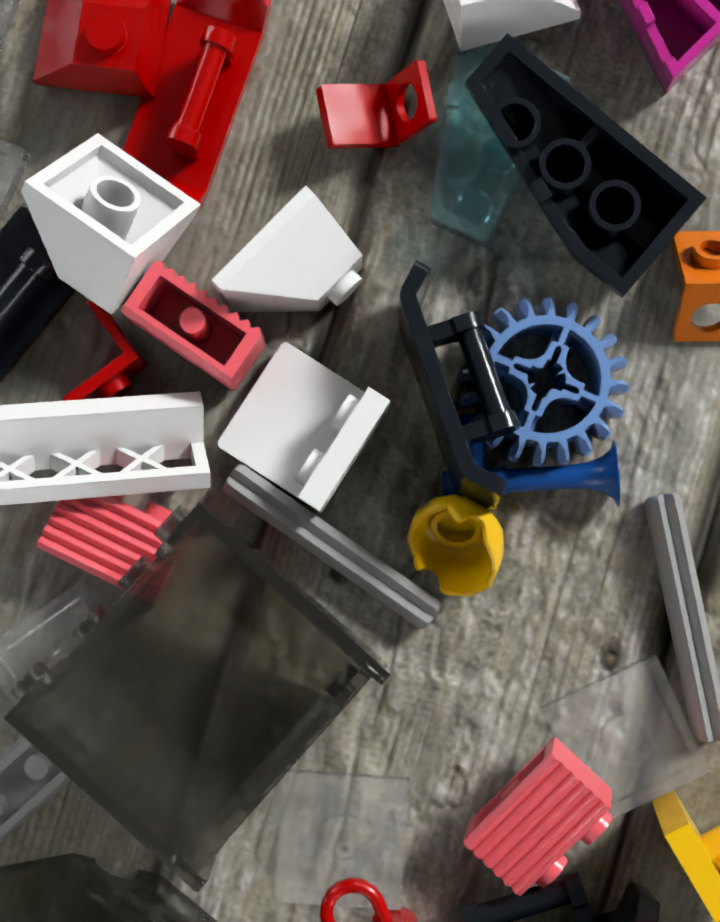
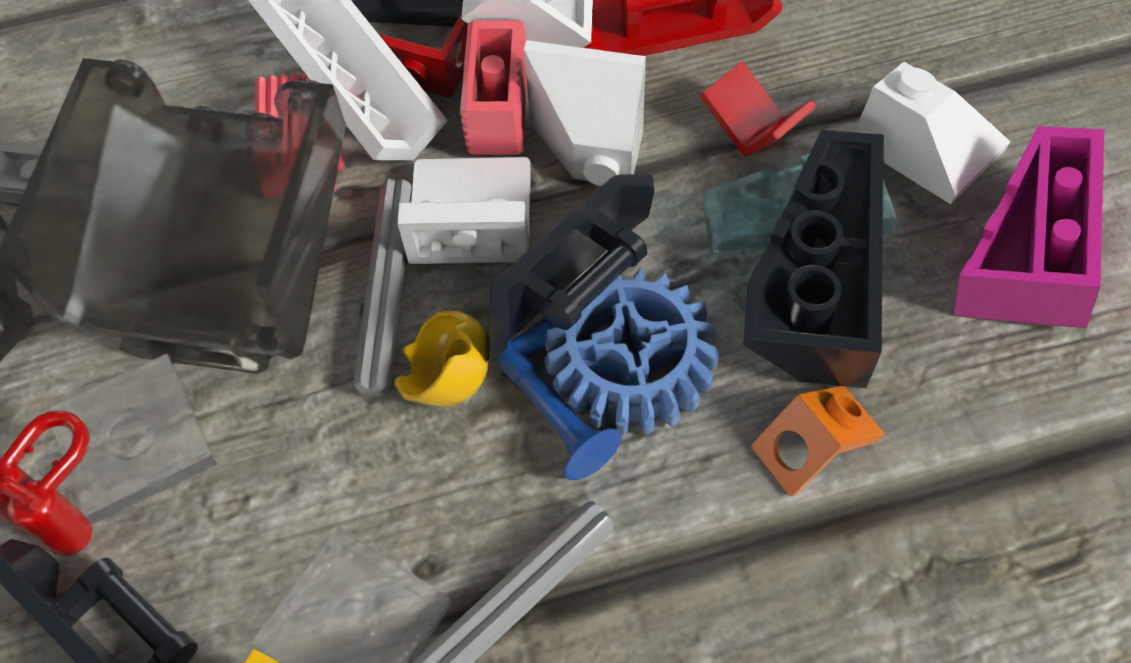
camera: 65 degrees right, 25 degrees down
coral brick [463,736,613,896] -> none

